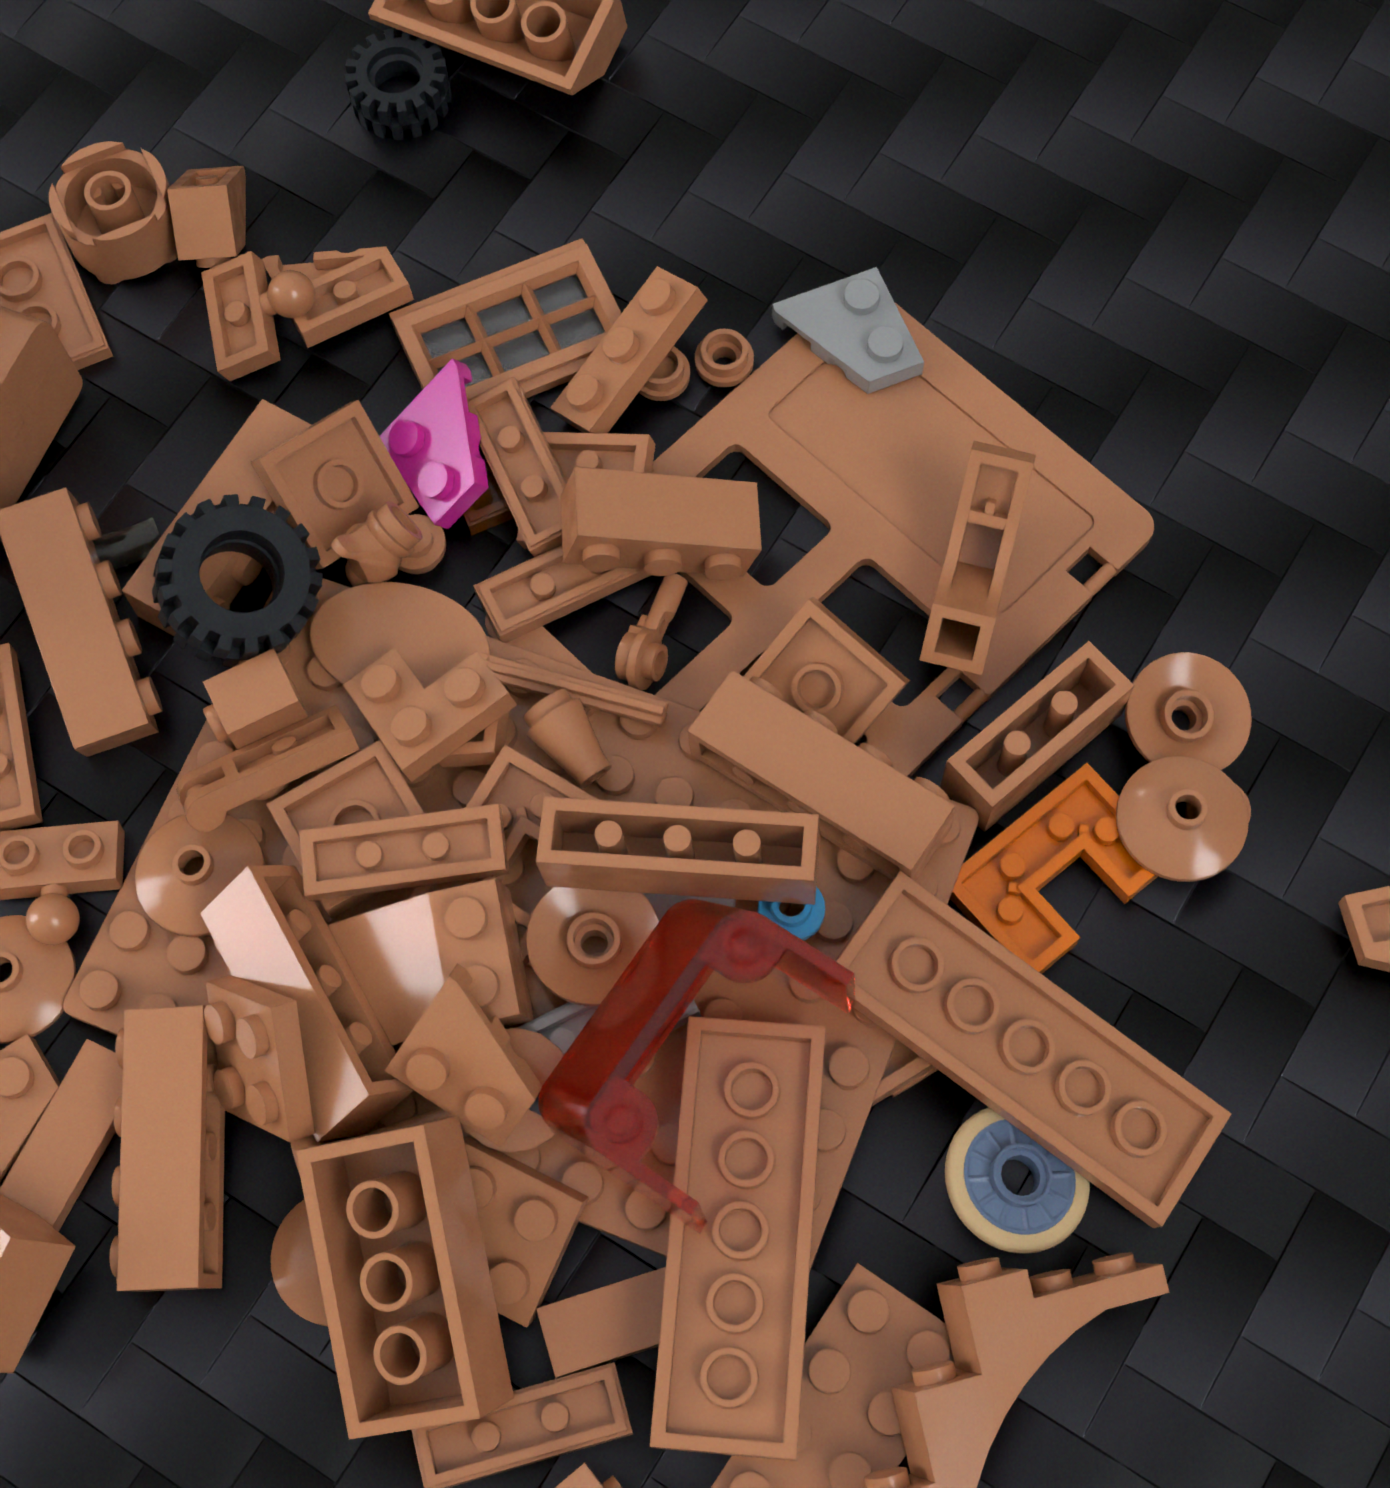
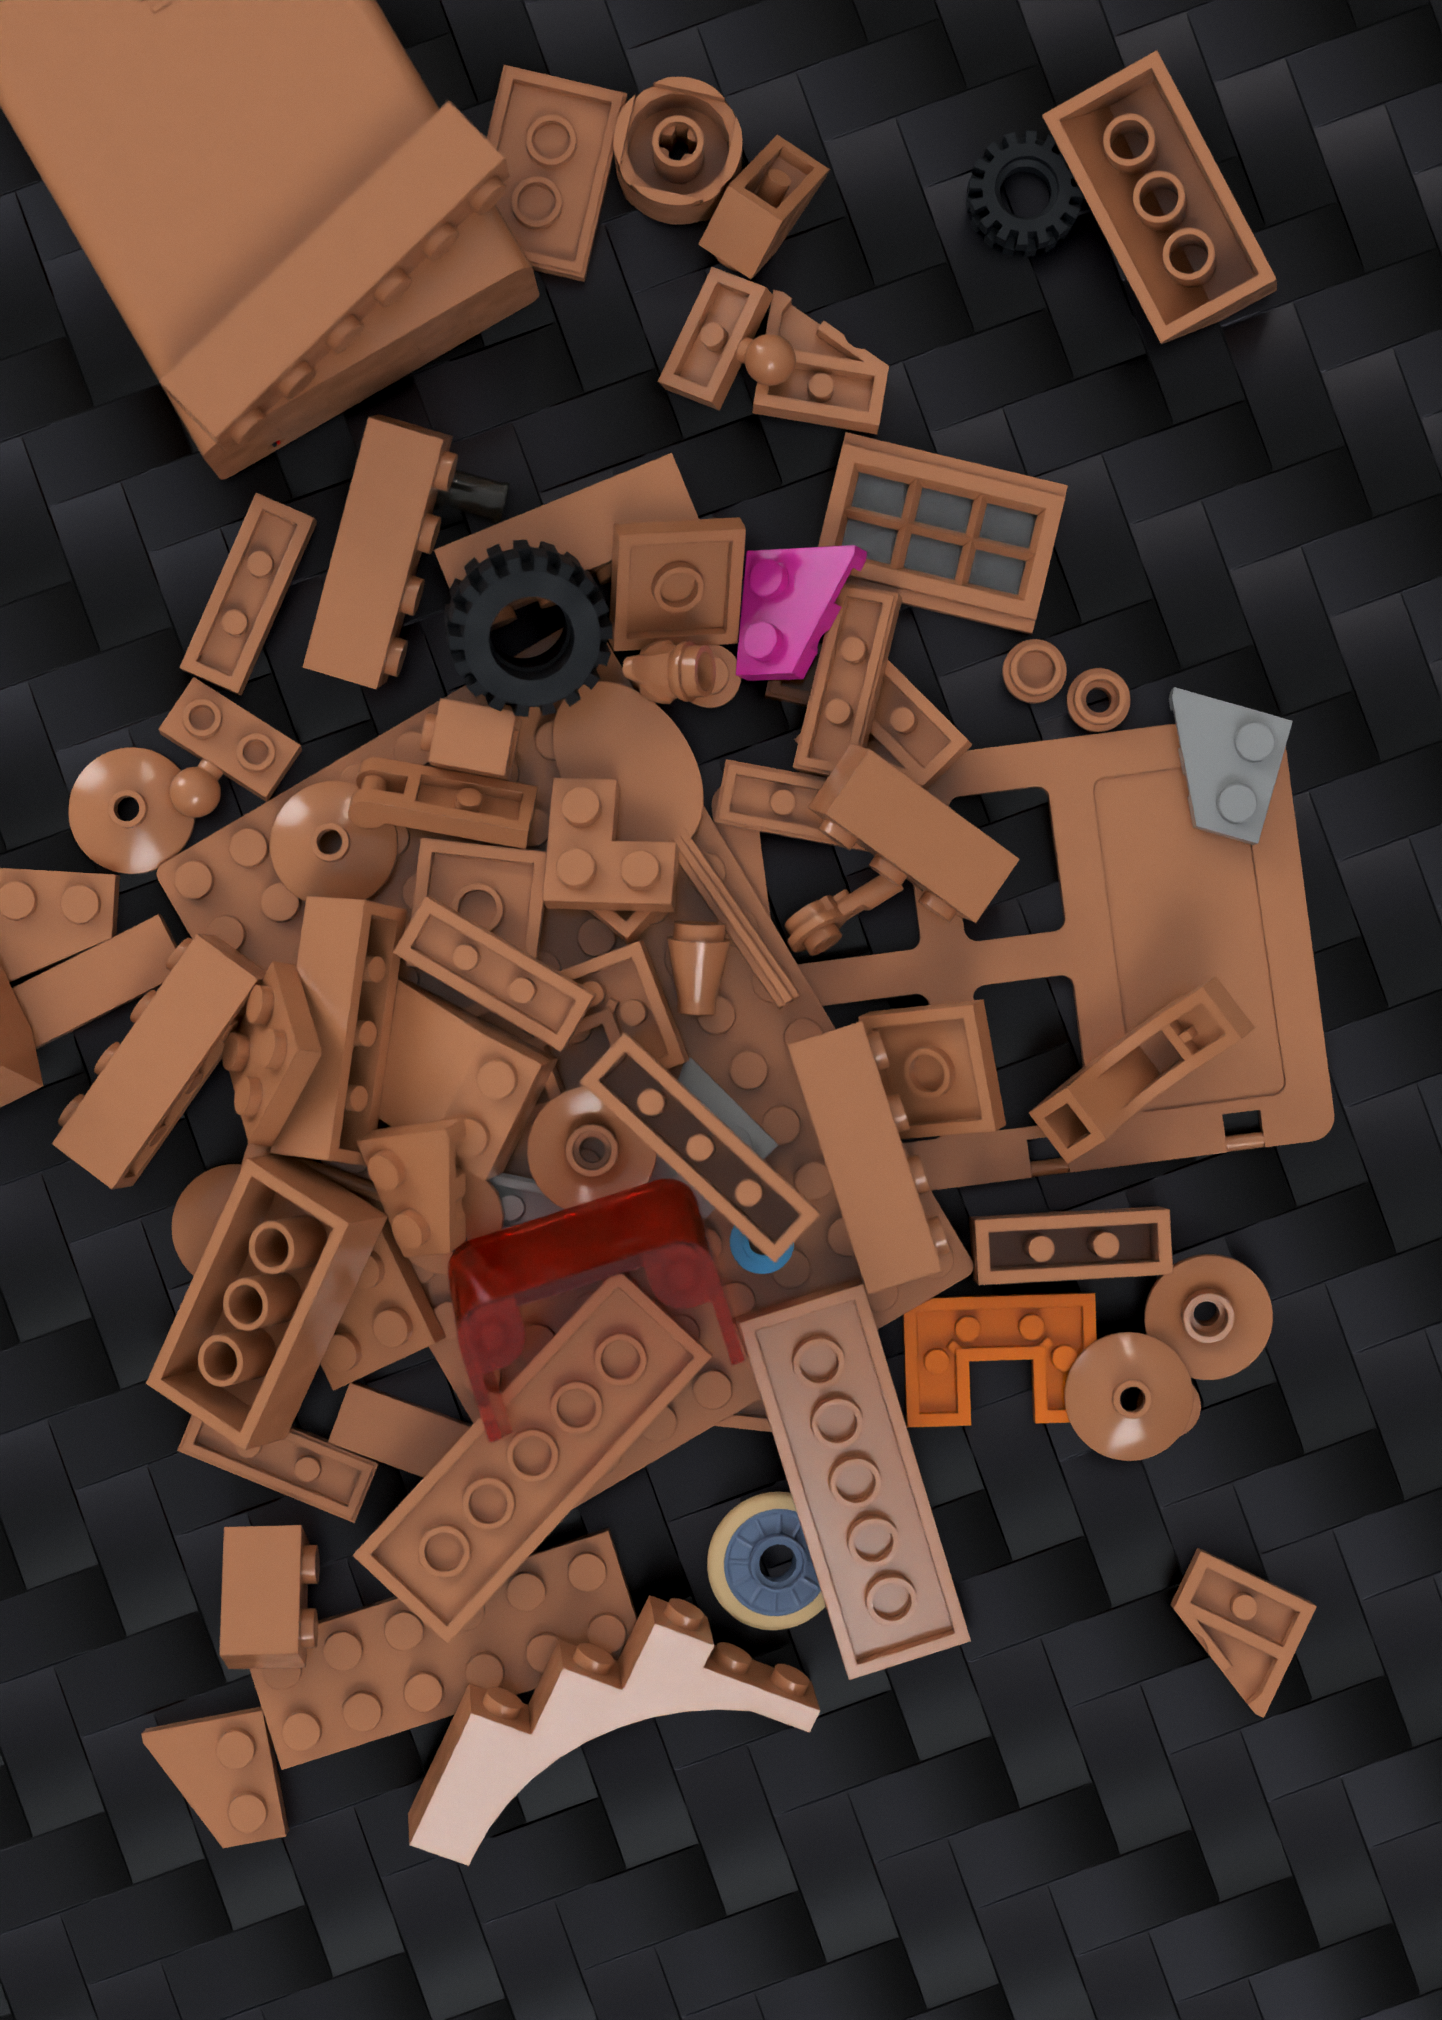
camera: 30 degrees right, 20 degrees up
nougat plate [550,266,708,433] -> none

